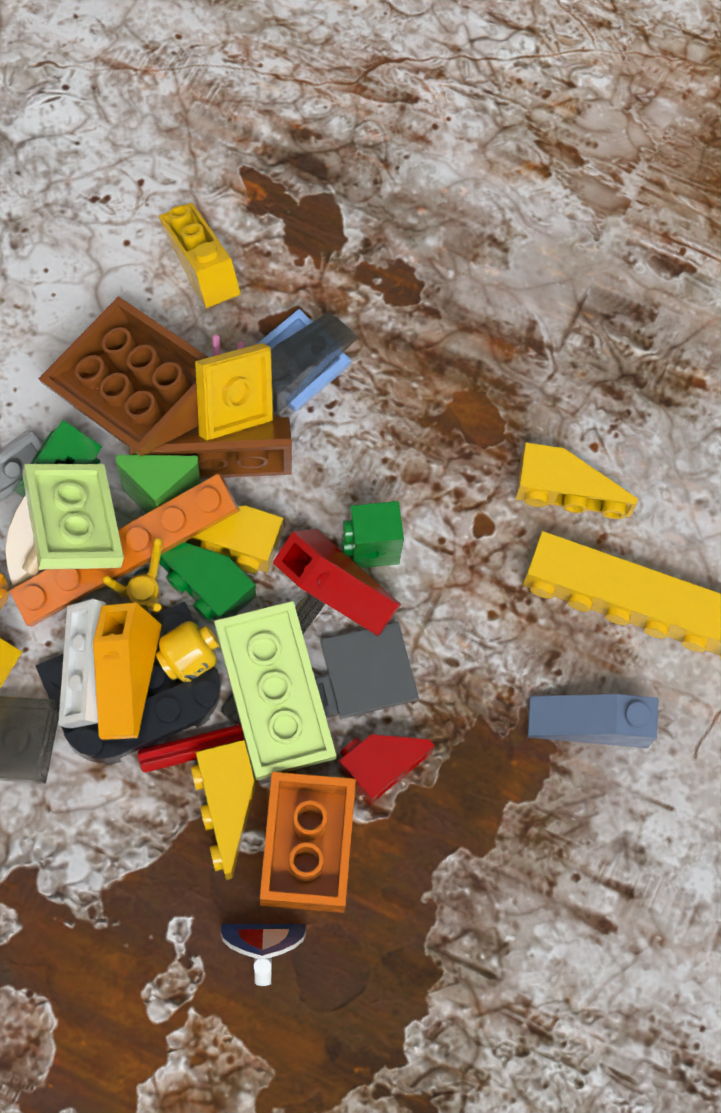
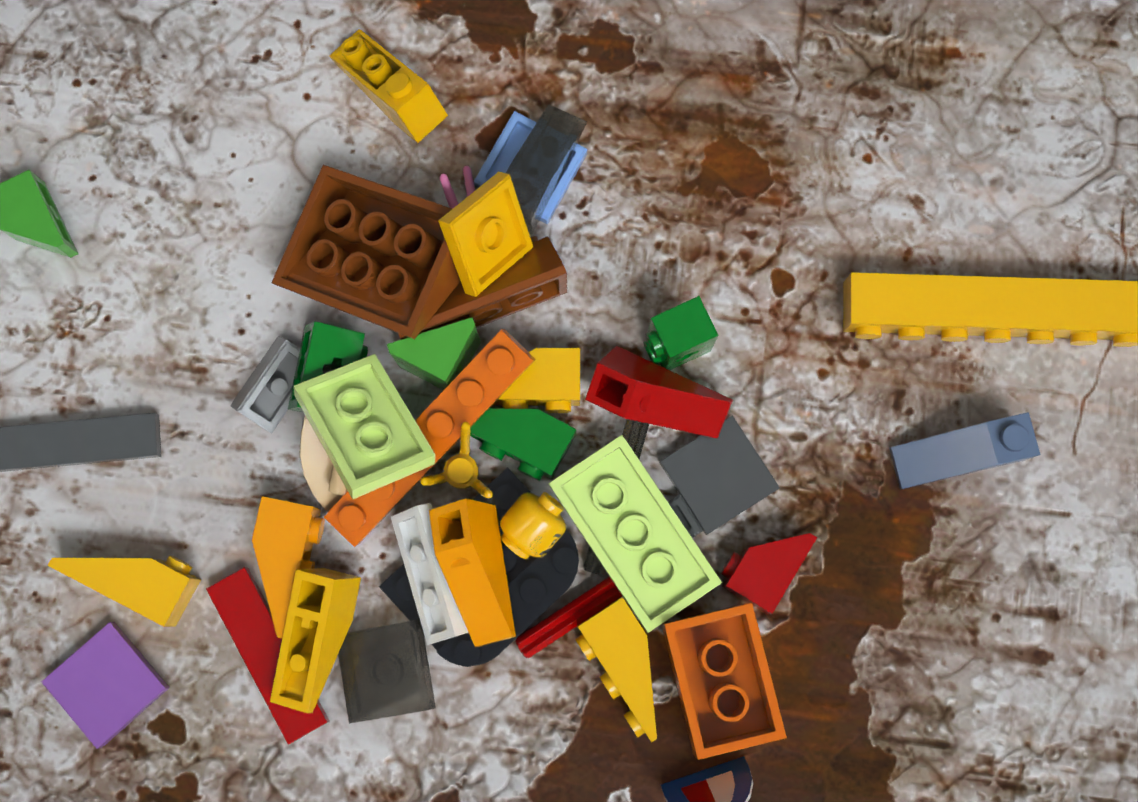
camera: 10 degrees left, 10 degrees up
yellow slope [515,442,638,519] -> none

